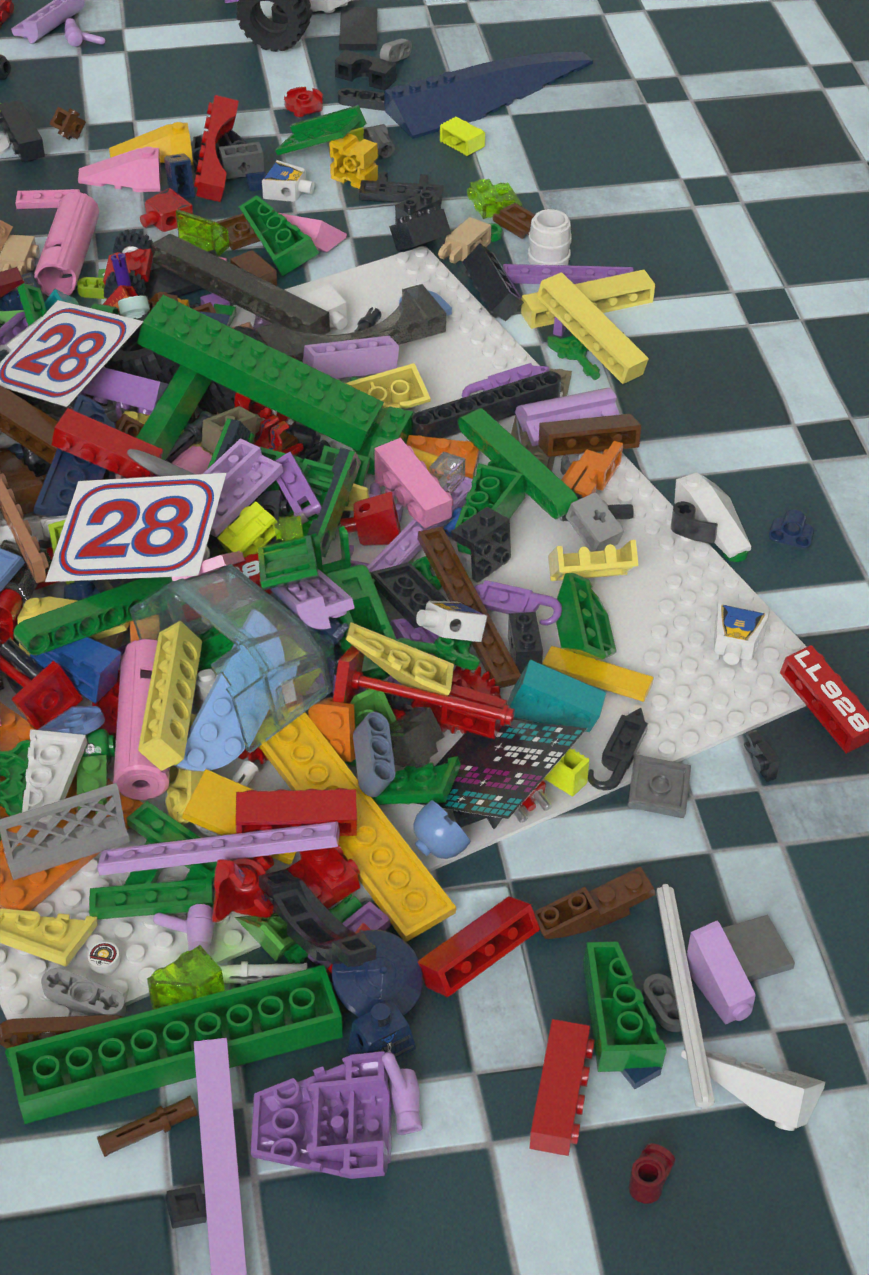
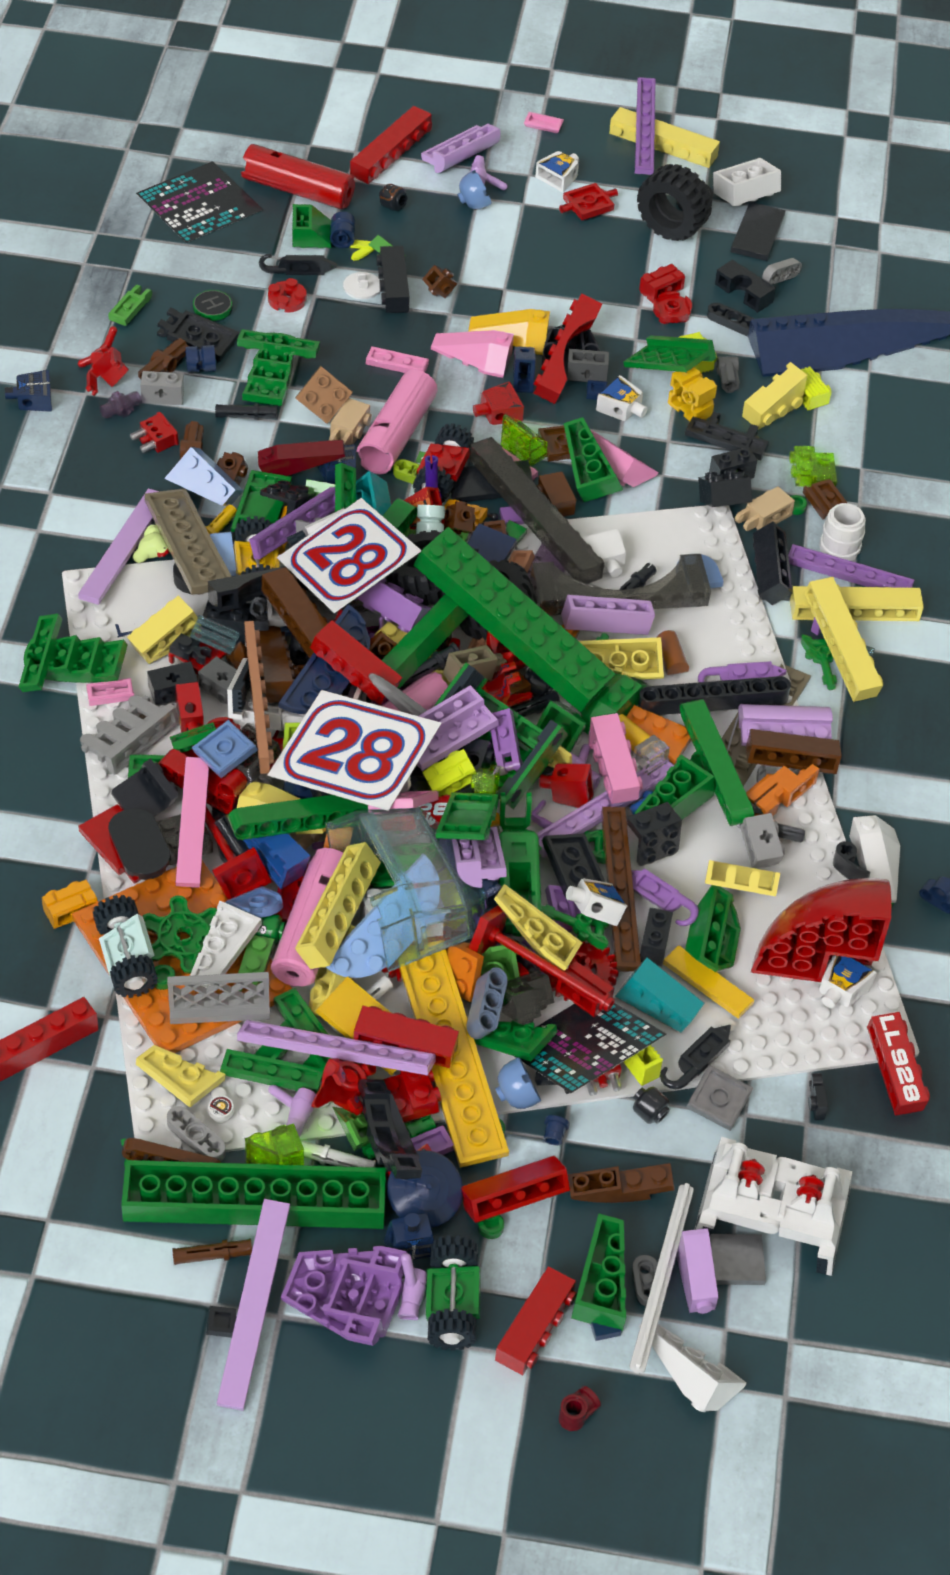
camera: 15 degrees right, 5 degrees up
none -> plate [426,1235,481,1351]
none -> medium blue cylinder [457,170,492,209]
none -> green tile [478,1215,504,1239]
none -> white torso [535,151,579,192]
none -> dark blue piece [543,1115,570,1146]
none -> red plate [559,183,618,220]
none -> black head [633,1087,670,1124]
none -> red brick [639,263,685,303]
none -> dark orange brick [656,630,689,675]
none -> white container [694,1137,852,1276]
none -> light yellow wedge [742,362,807,430]
none -> red brick [751,878,891,982]

